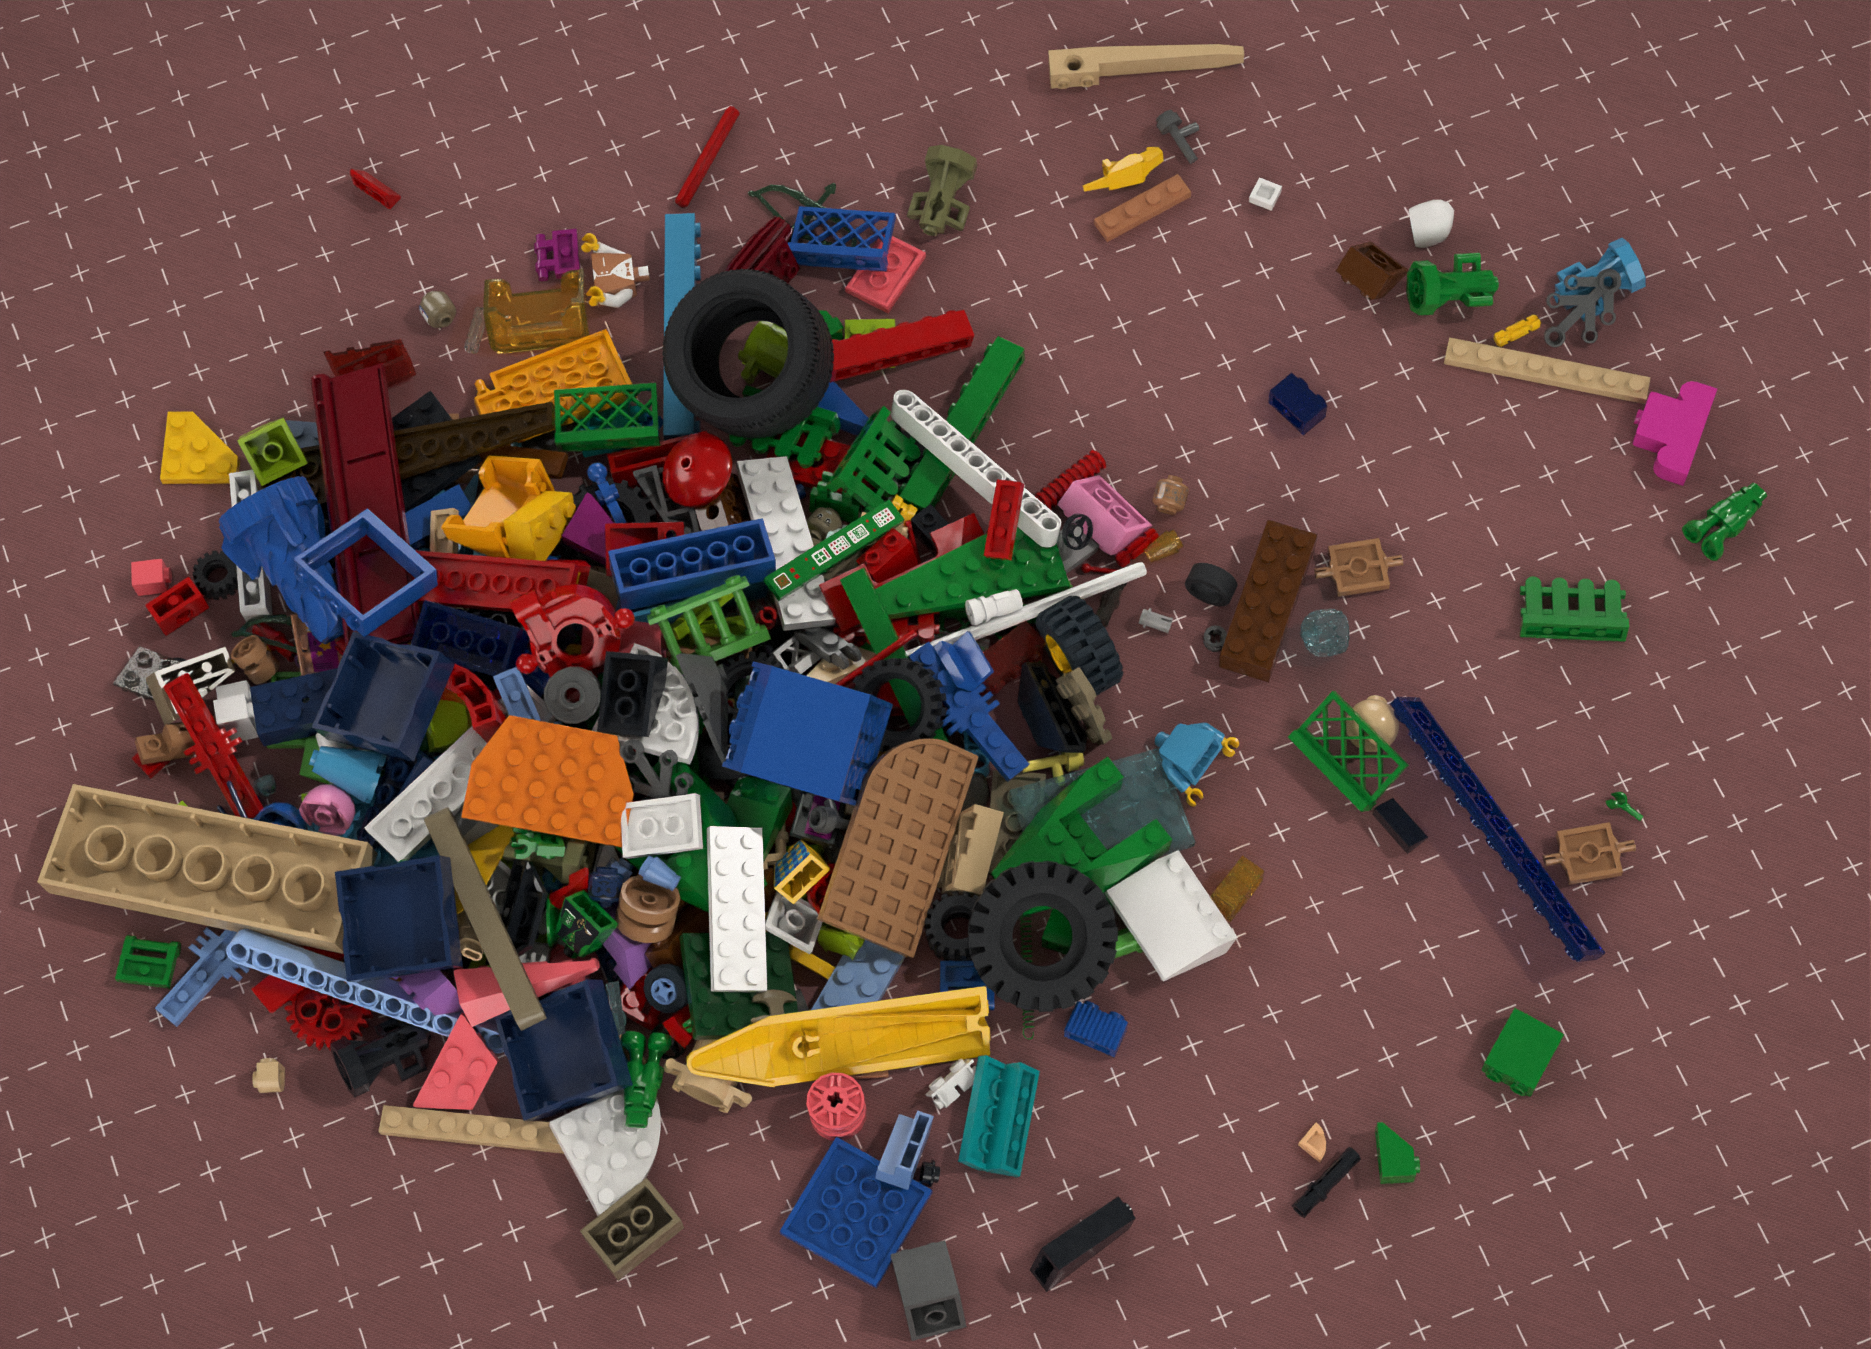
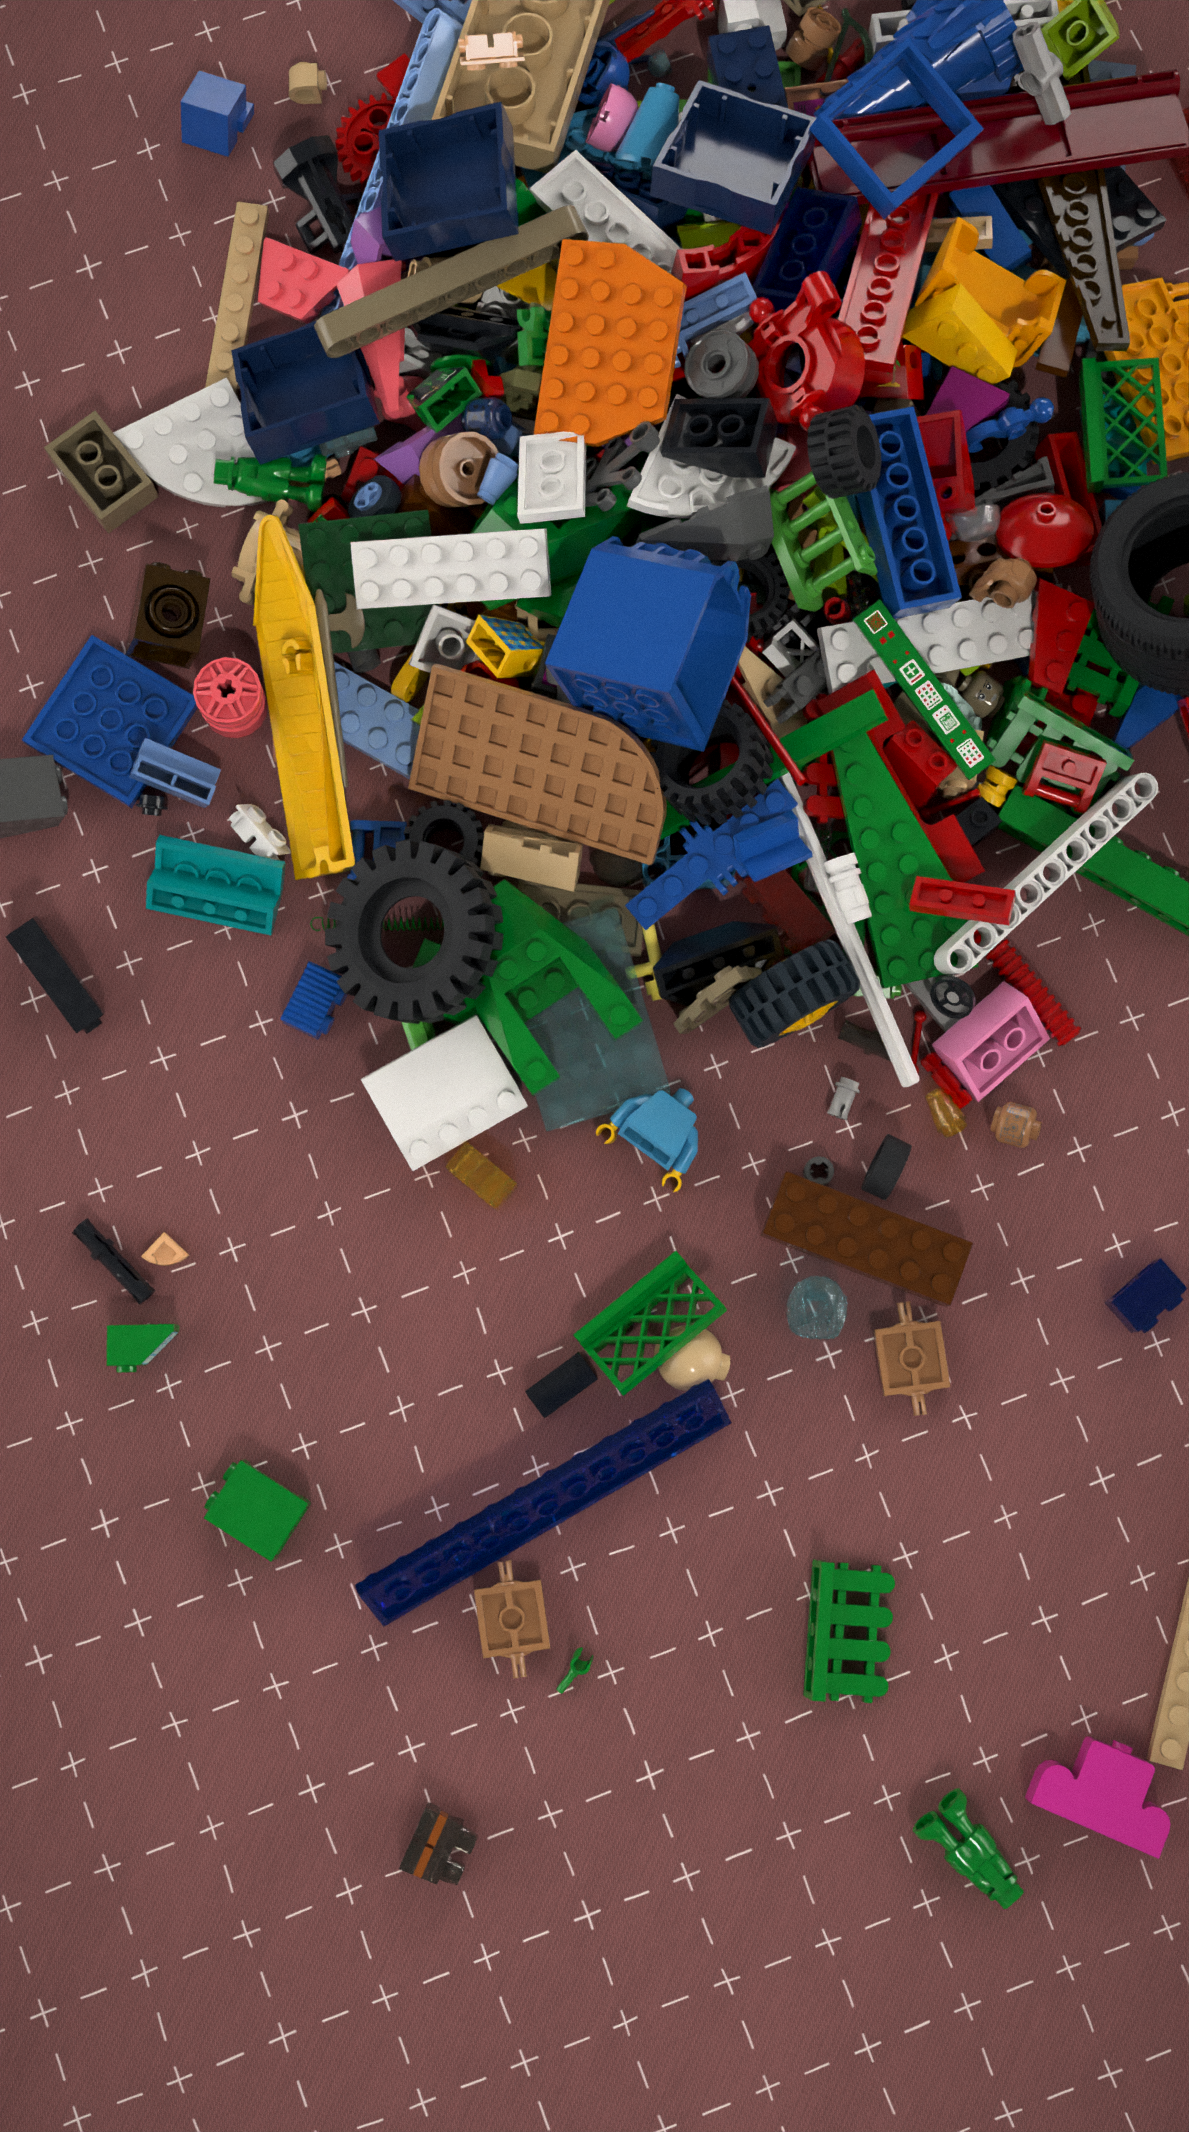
camera: 85 degrees right, 15 degrees up
none -> dark brown brick [125,562,211,669]
none -> blue plate [180,71,254,157]
none -> clear smoke hips [399,1802,478,1885]
none -> light nougat hinge [458,31,525,70]
none -> black tyre [807,405,881,499]
none -> clear helmet [947,504,1001,542]
none -> medium nougat head [969,557,1037,608]
none -> light grey piece [1012,22,1071,125]
none -> red plate [1022,740,1107,814]
none -> red wing [1028,578,1095,695]

